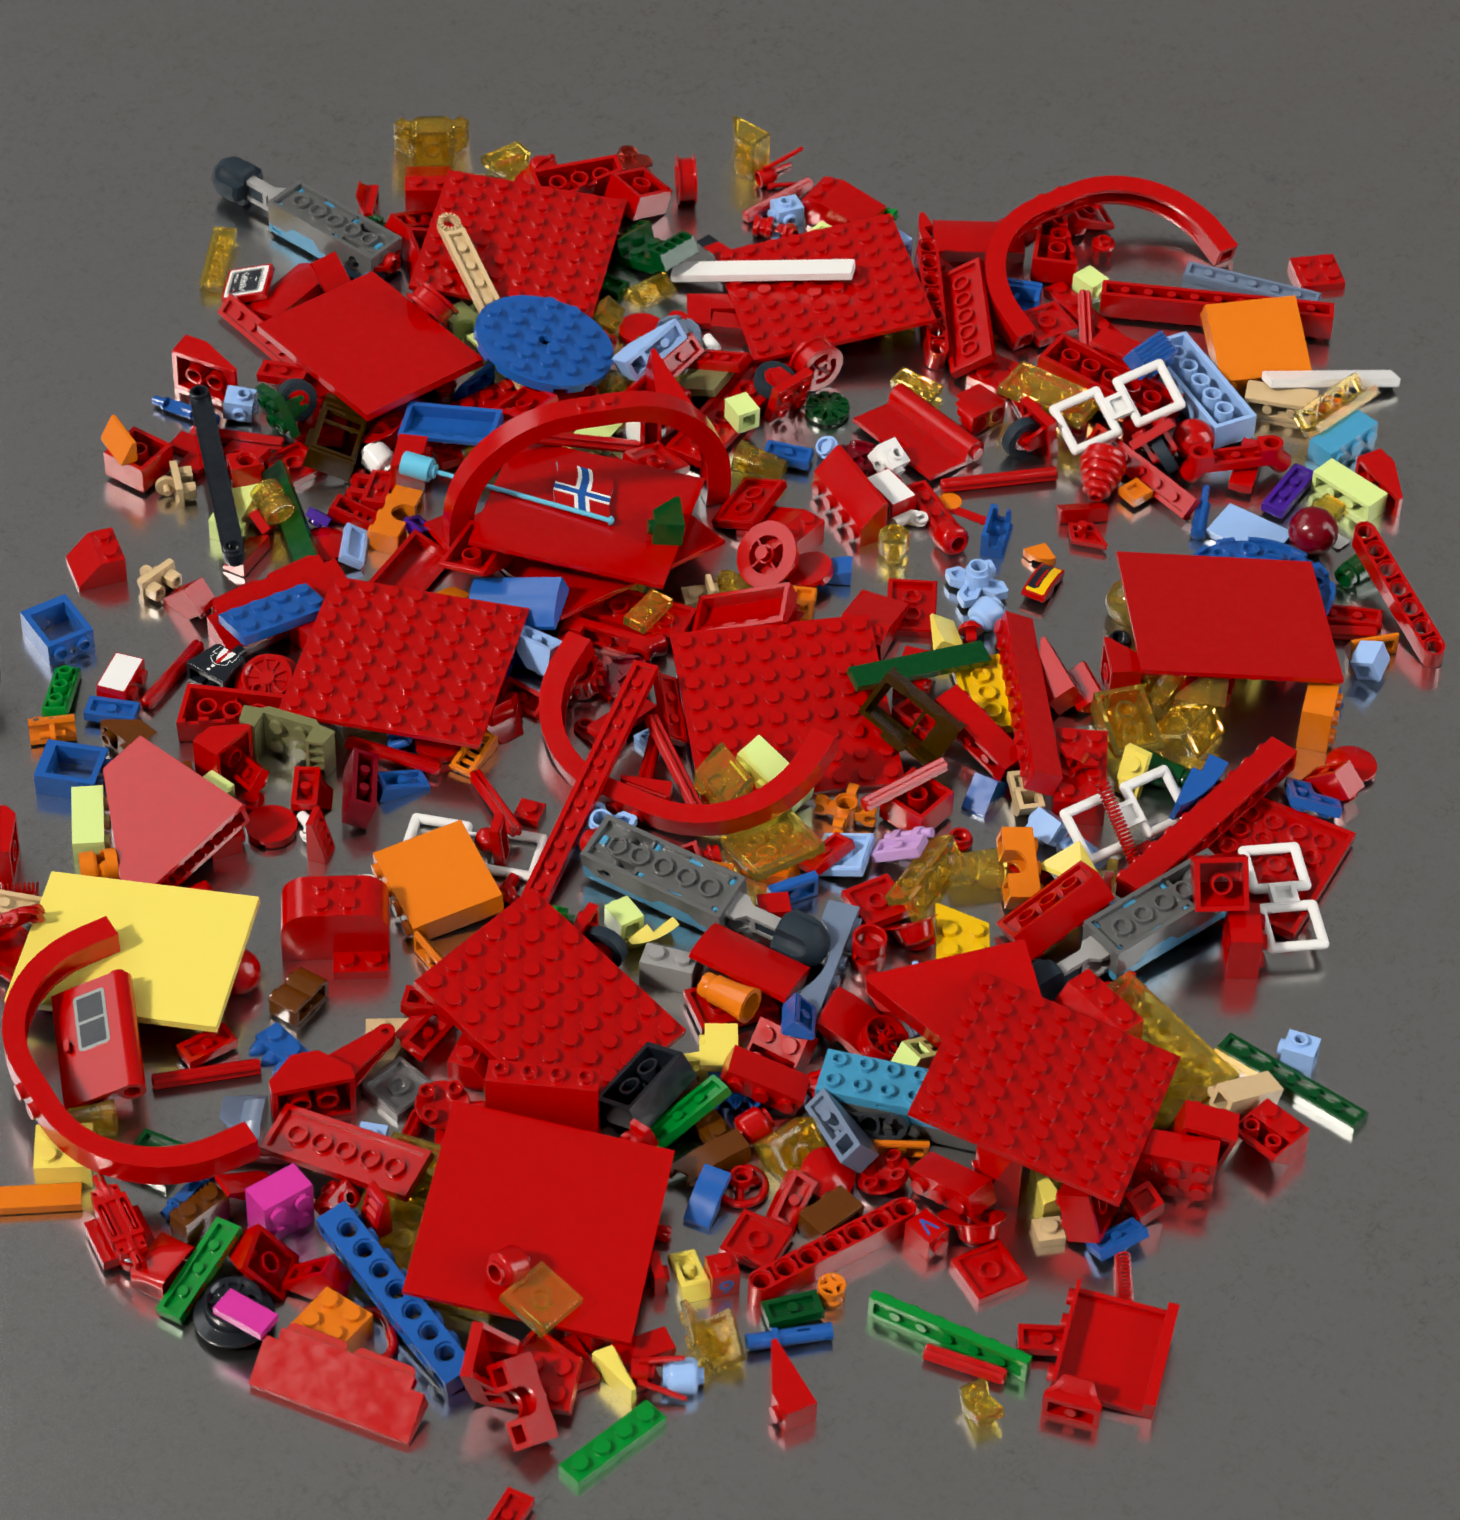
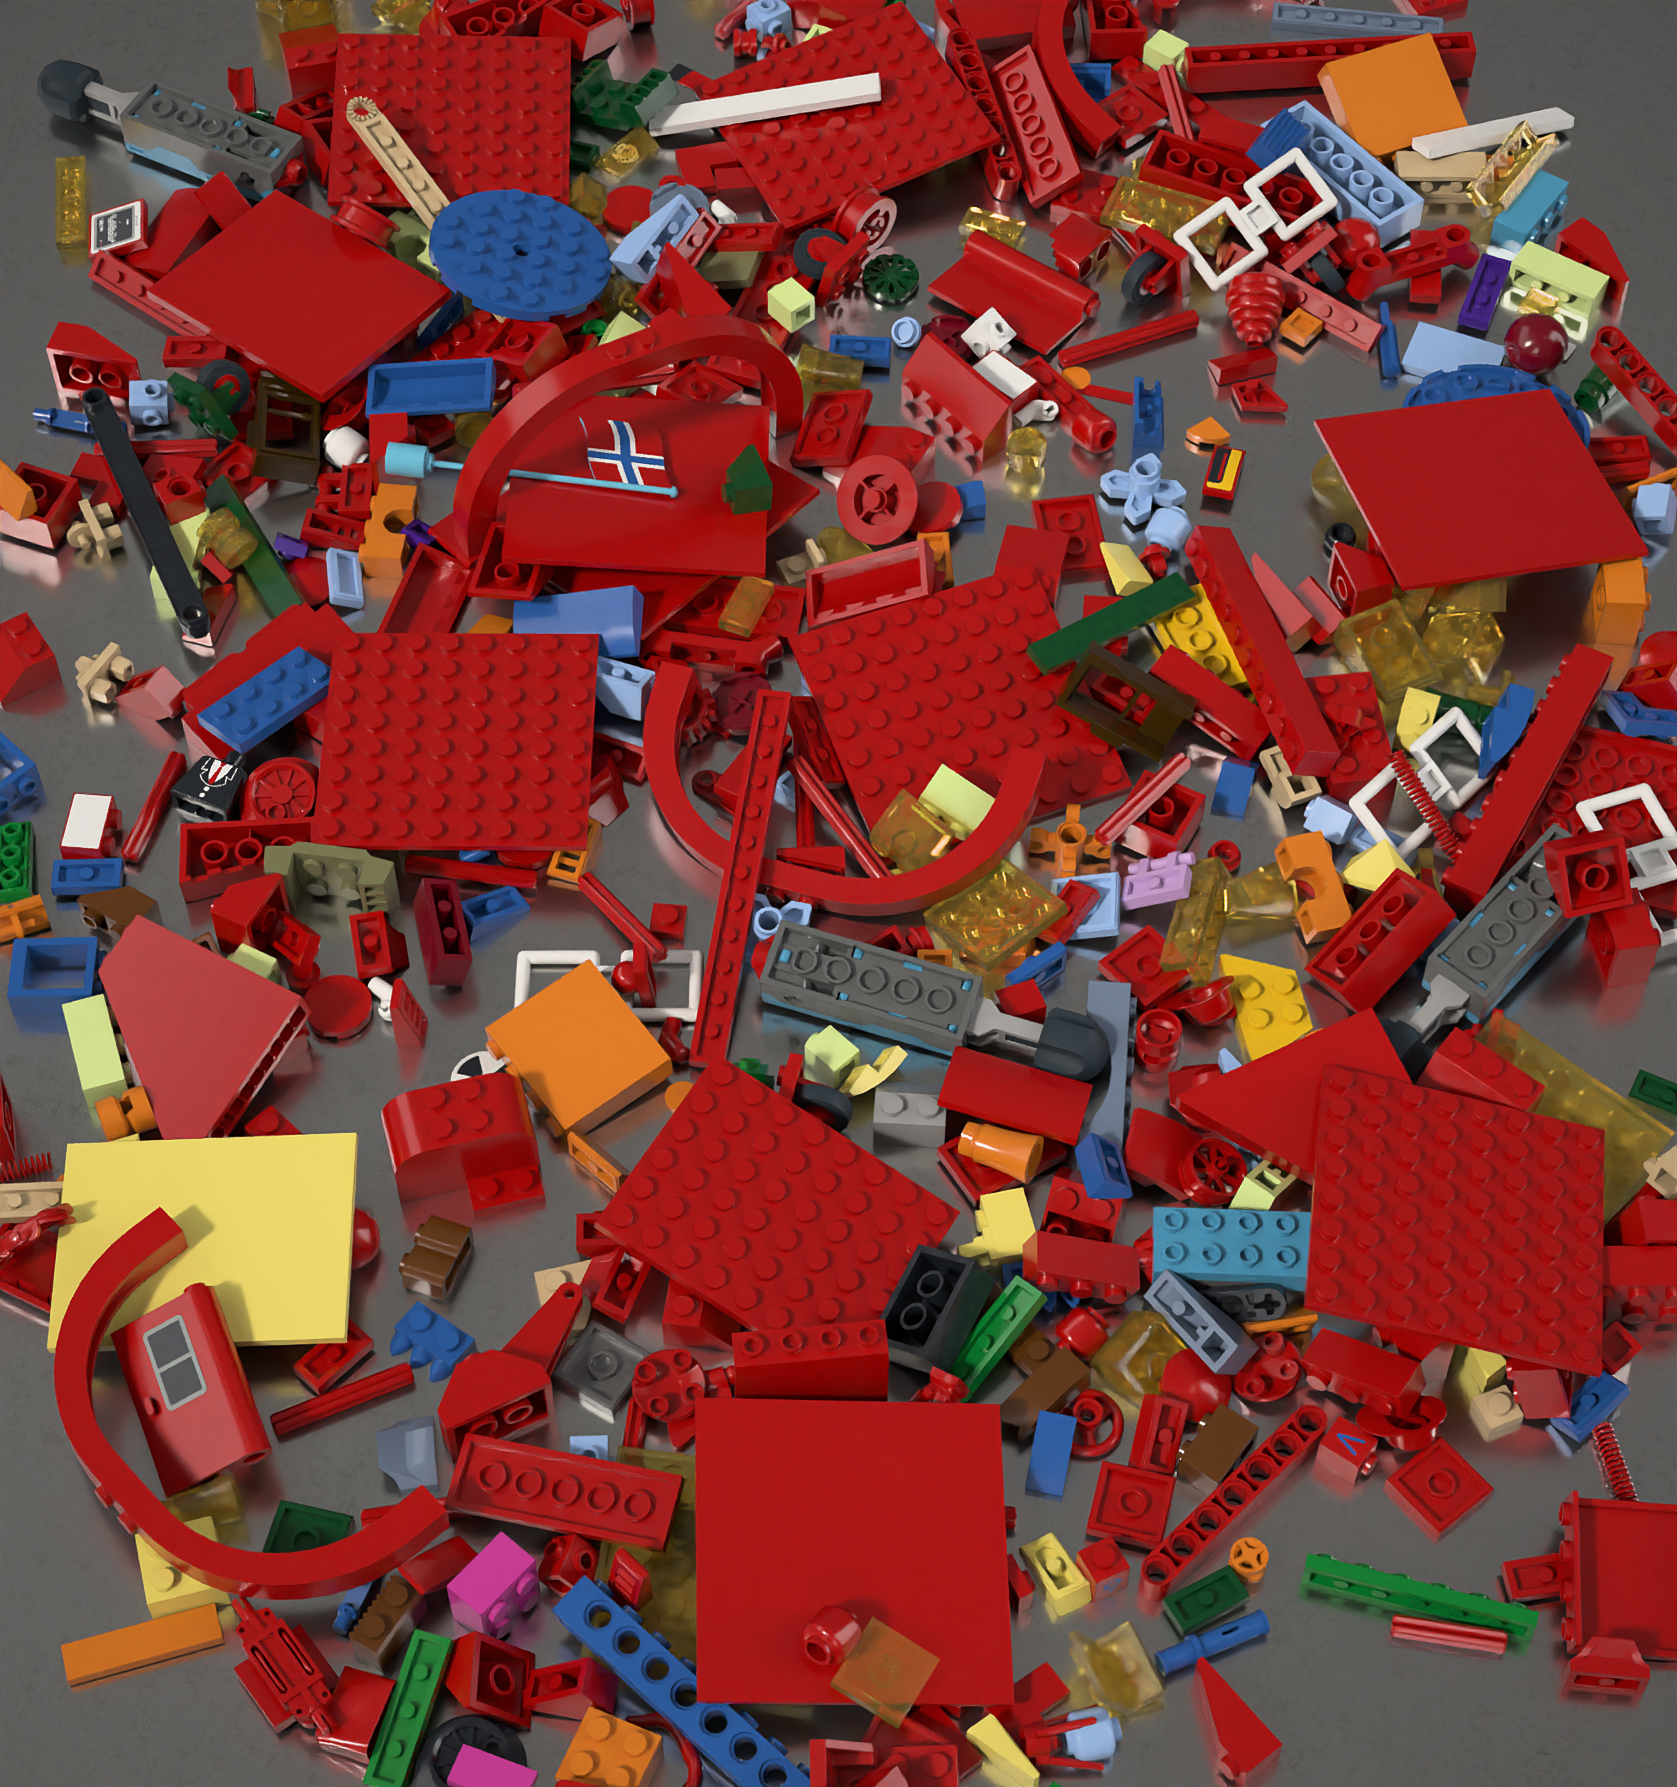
camera: 10 degrees left, 10 degrees up
clear yellow bracket [959,1378,1005,1427] -> none

